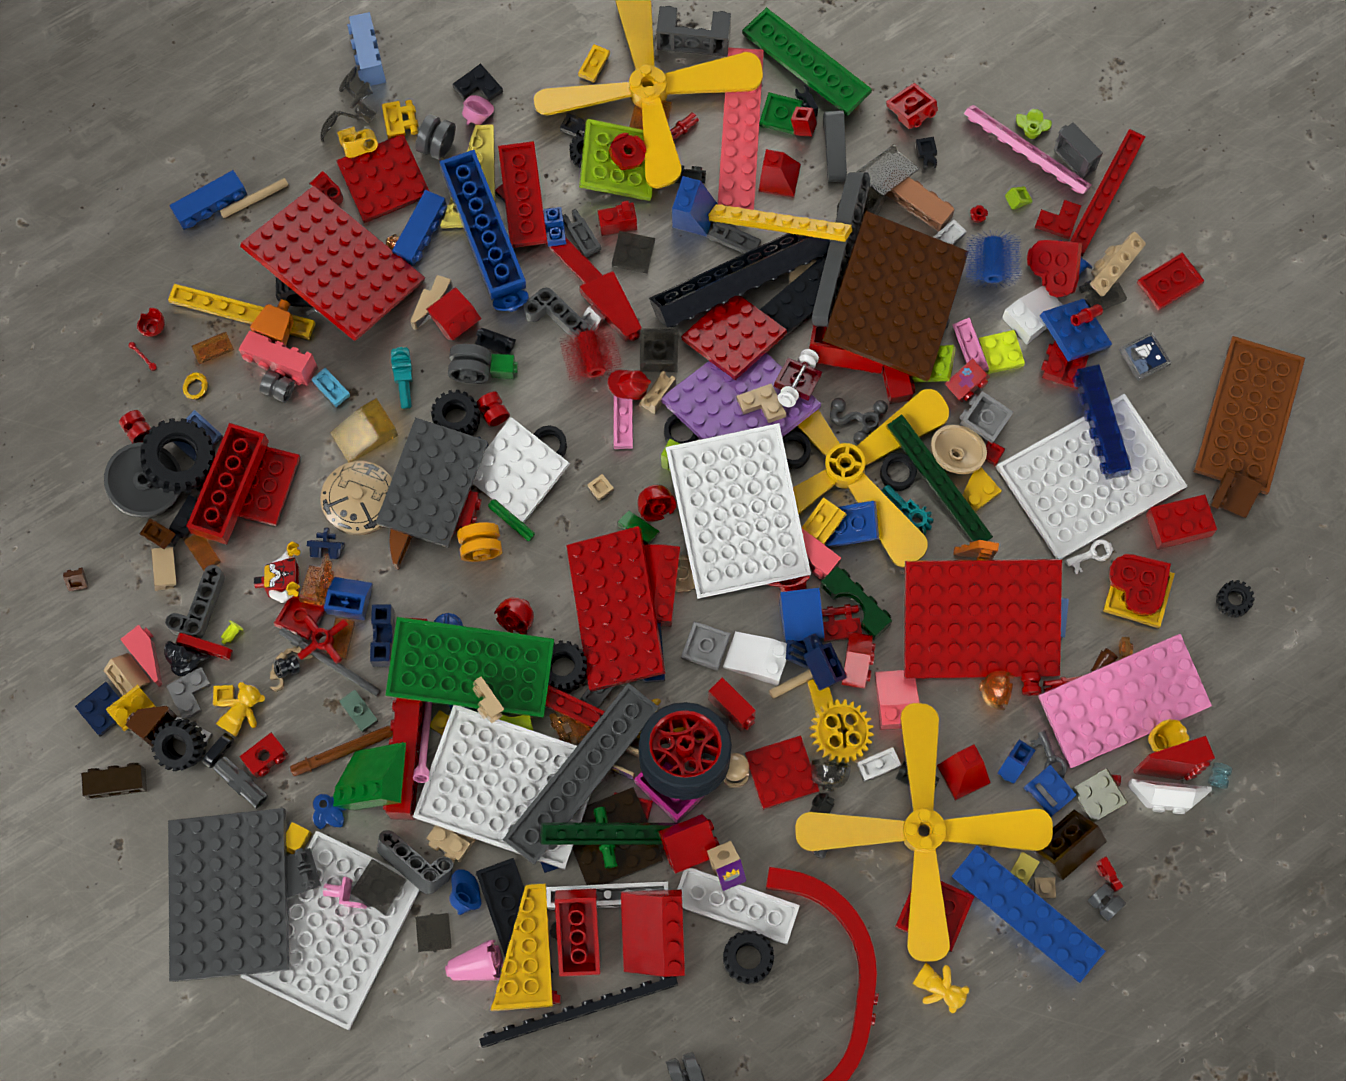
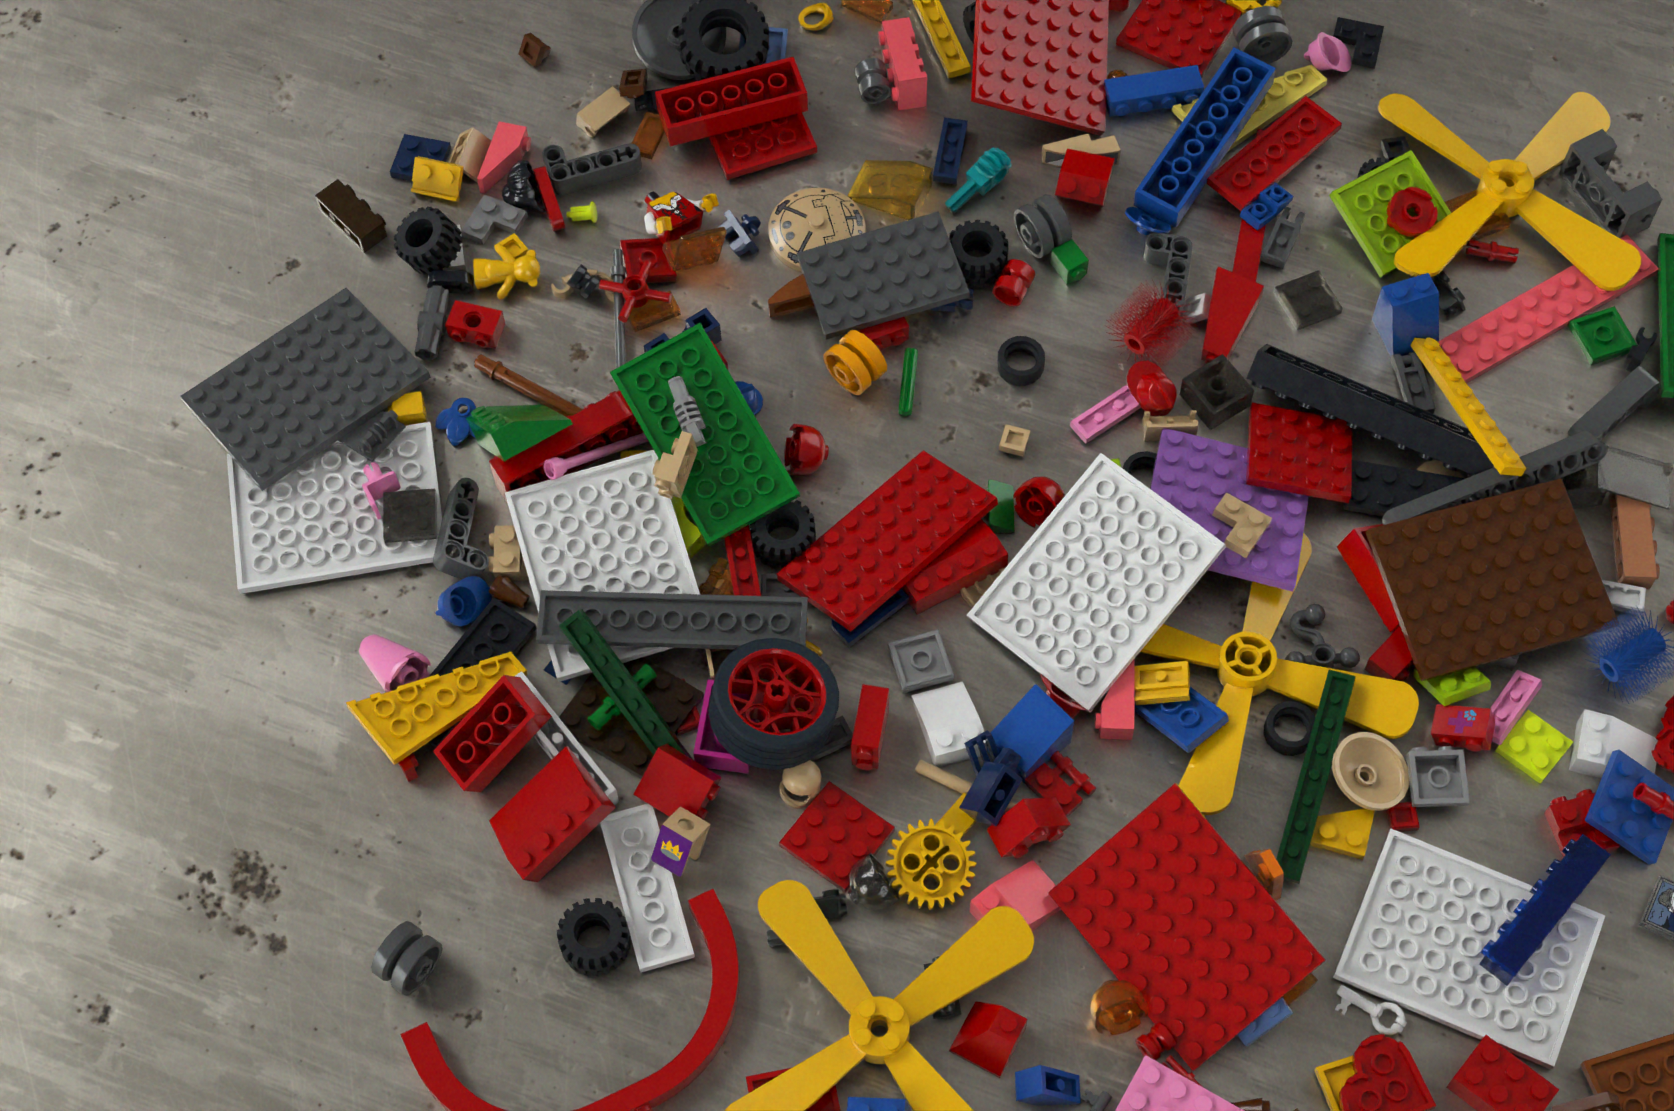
camera: 55 degrees right, 10 degrees down
reddish brown slope [125,706,177,747] -> none
orange torso [250,299,294,345] -> none
medium azure plate [311,368,350,407] -> none
blue slope [324,577,373,620] -> none
sand green plate [339,690,378,733] -> none
clear smoke piece [415,913,452,953] -> none
white plate [473,417,570,523] -> none
black hinge [475,328,516,355] -> none
black plate [479,976,678,1048] -> none
yellow plate [578,44,610,83] -> none
red hinge [597,201,637,236] -> none
red slope [759,149,801,198] -> none
dark red plate [773,349,822,407] -> none
black tyre [782,431,811,469] -> none
red brick [791,107,817,136] -> none
dark green arch [820,566,892,640] -> none
white plate [857,747,901,782] -> none
teal gear [881,485,934,535] -> none
none -> reddish brown cone [489,575,530,609]
none -> light grey hinge [668,376,706,447]
none -> dark blue plate [933,117,968,184]

